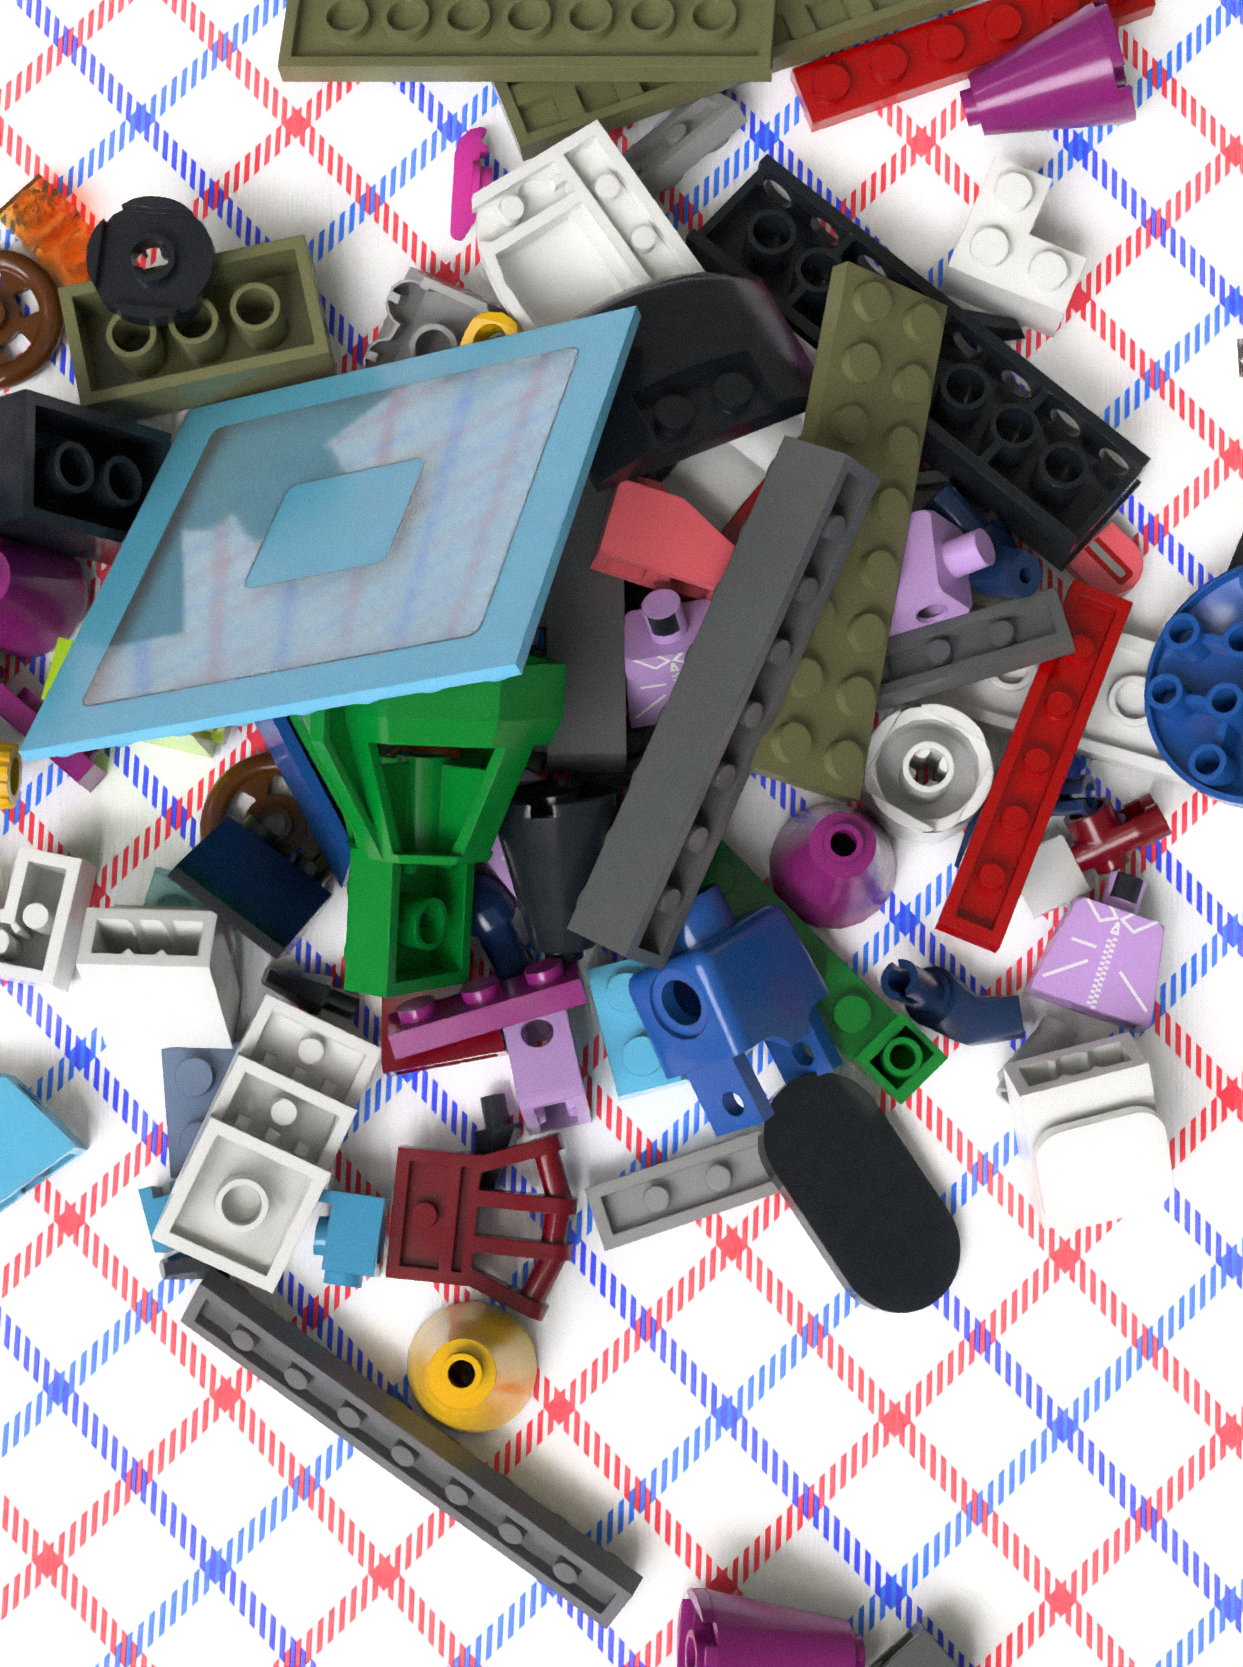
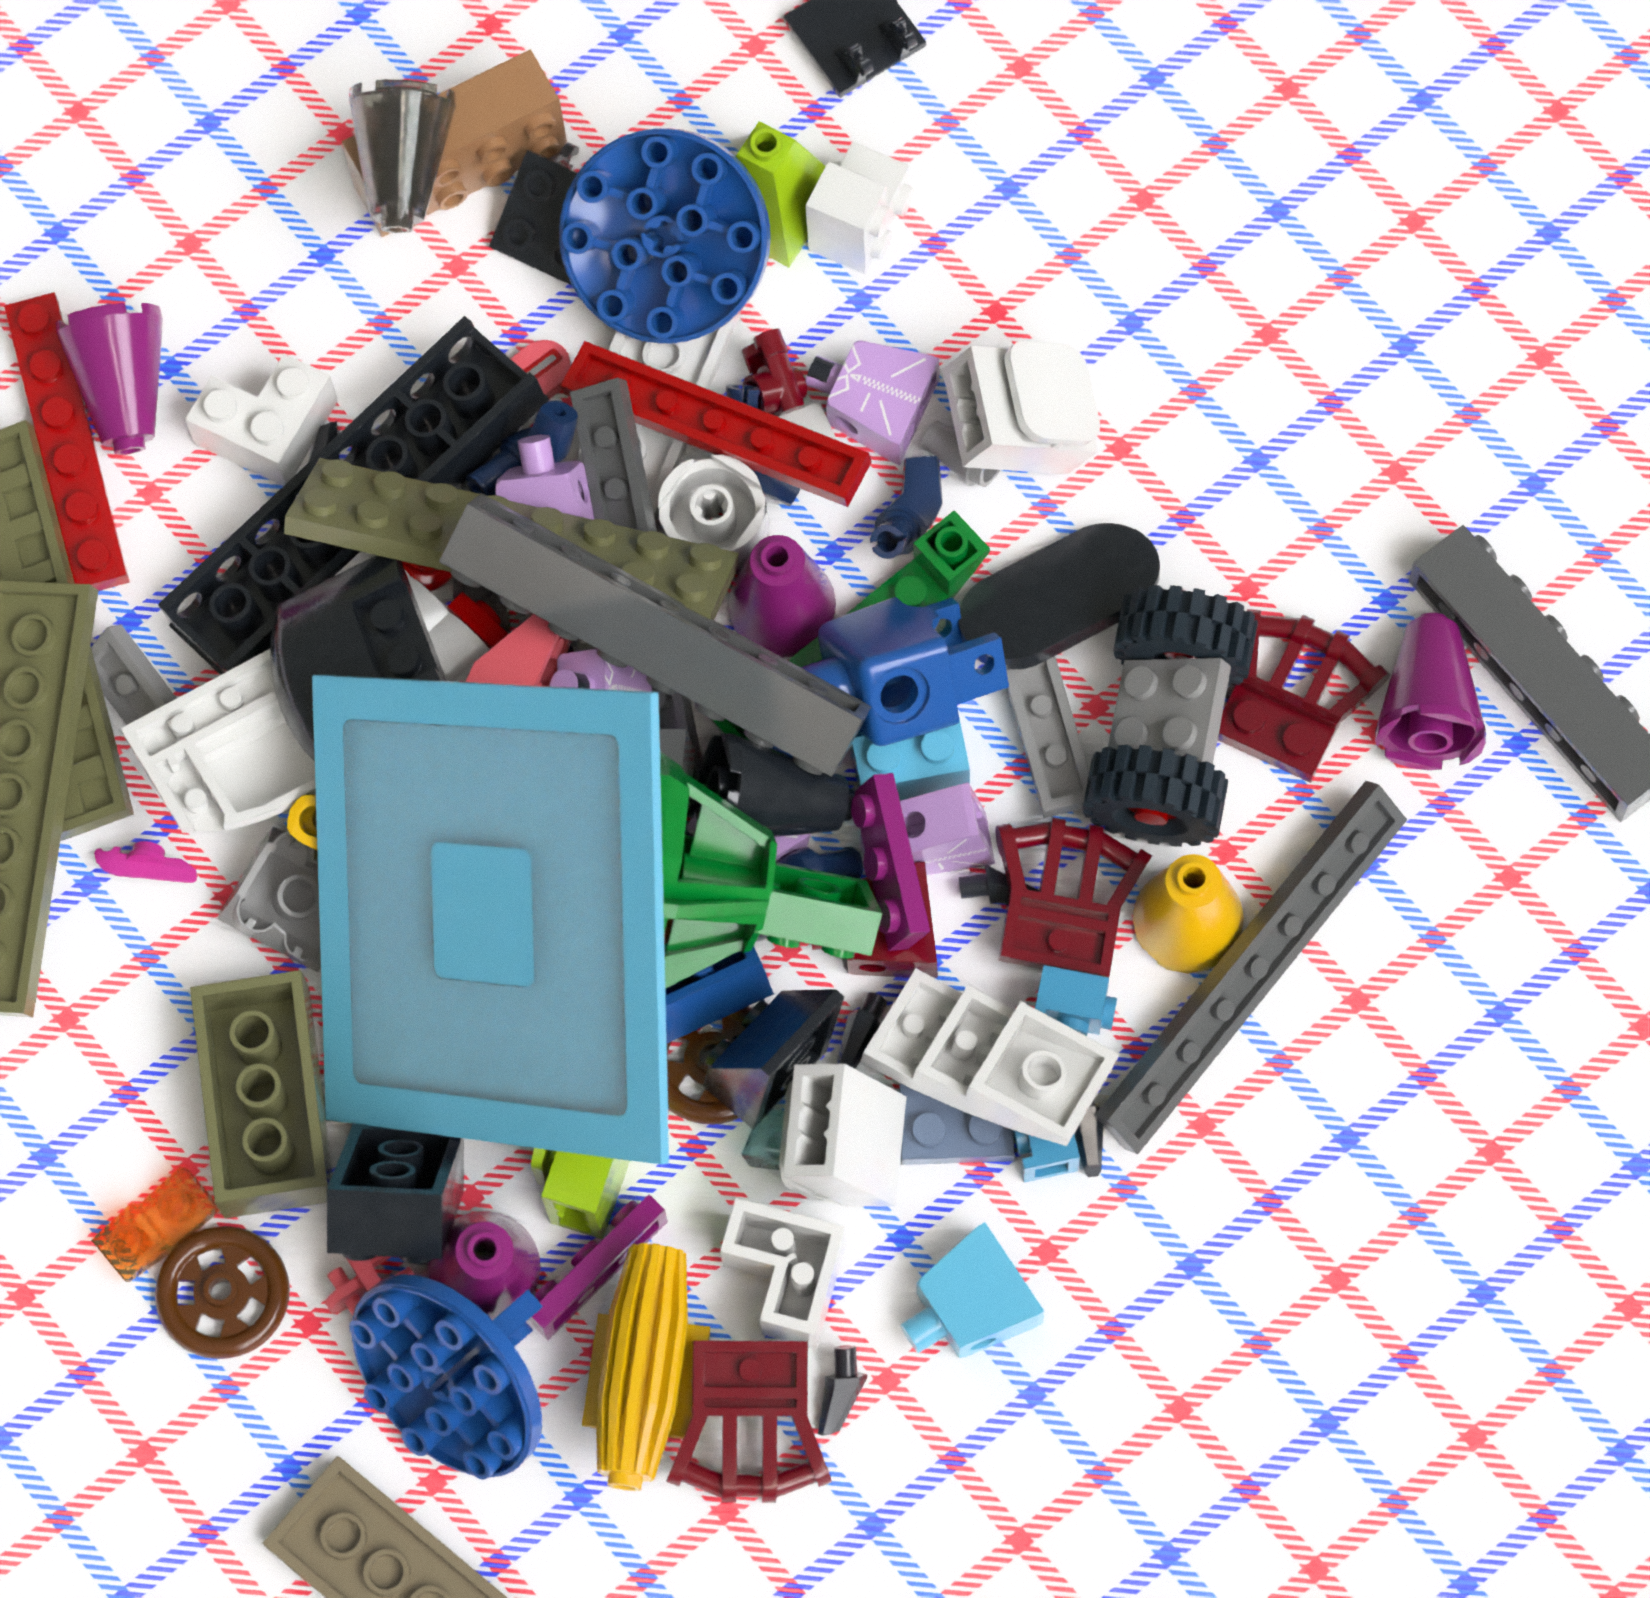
camera: 85 degrees left, 10 degrees down
black plate [86,196,218,327] -> none
none -> black plate [1082,585,1258,847]
none -> dark red plate [1218,609,1390,783]

